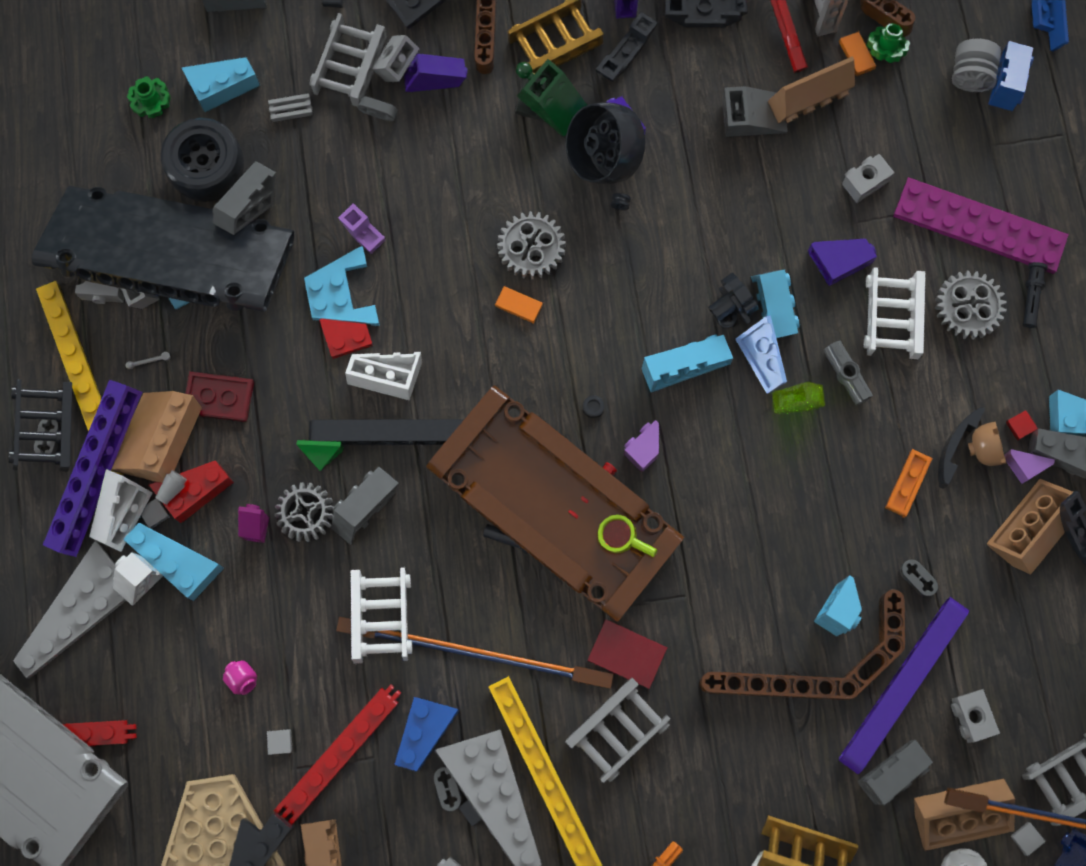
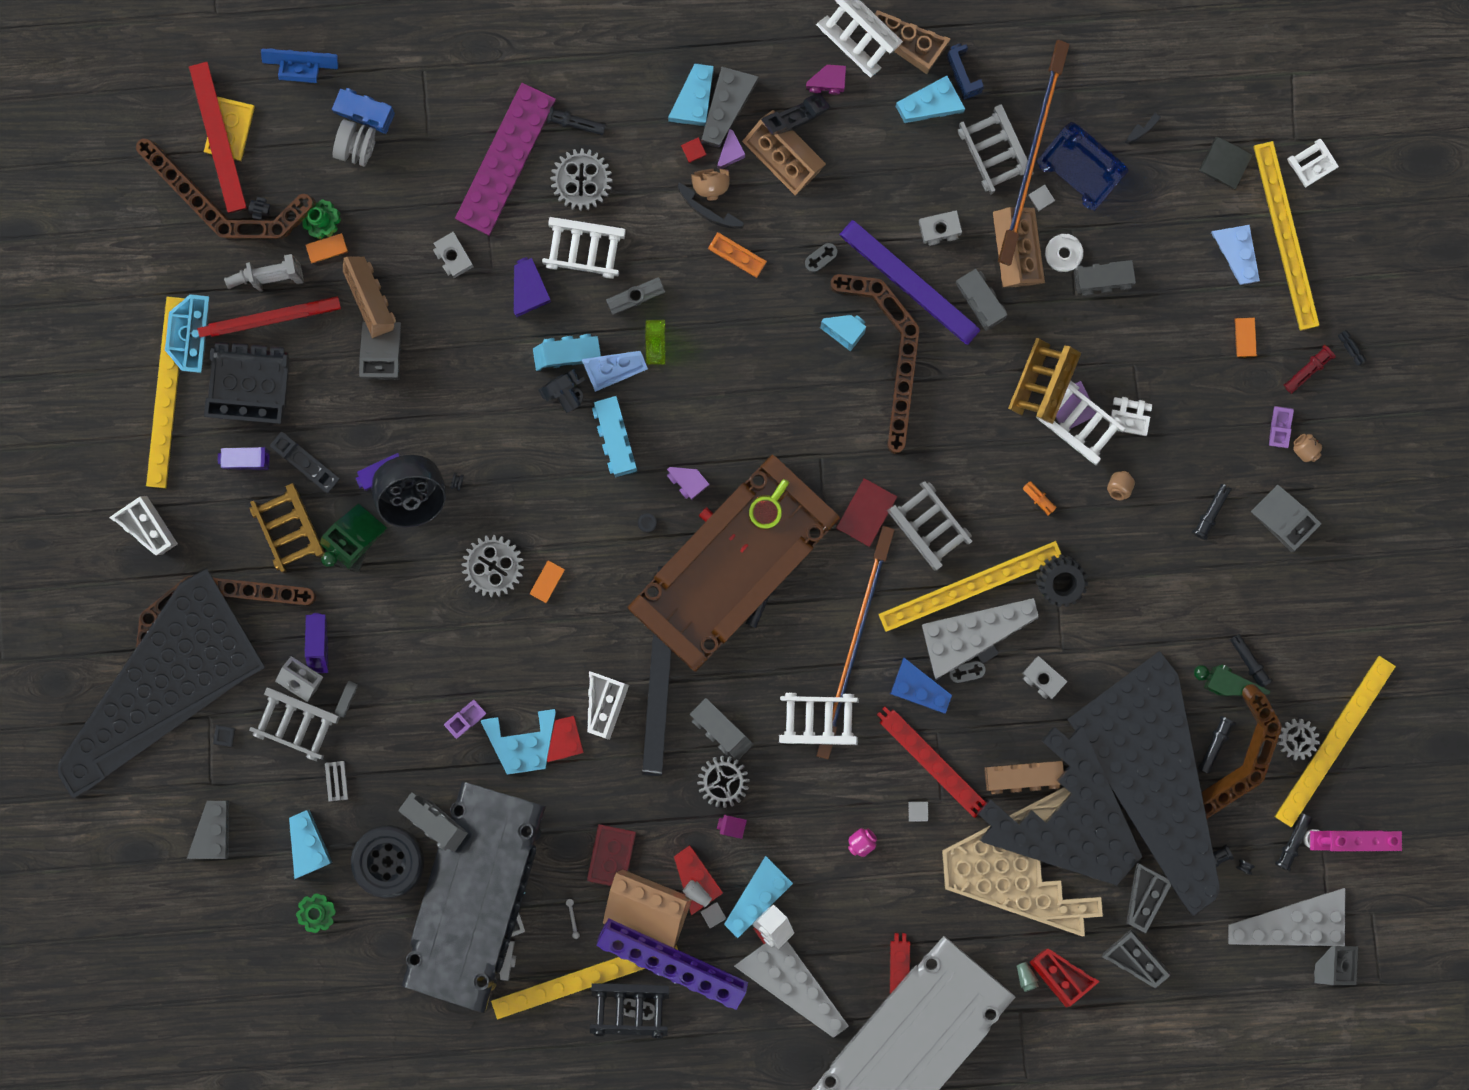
camera: 85 degrees left, 10 degrees up
white wedge [89,469,153,552] -> none
green slope [297,440,344,471] -> none

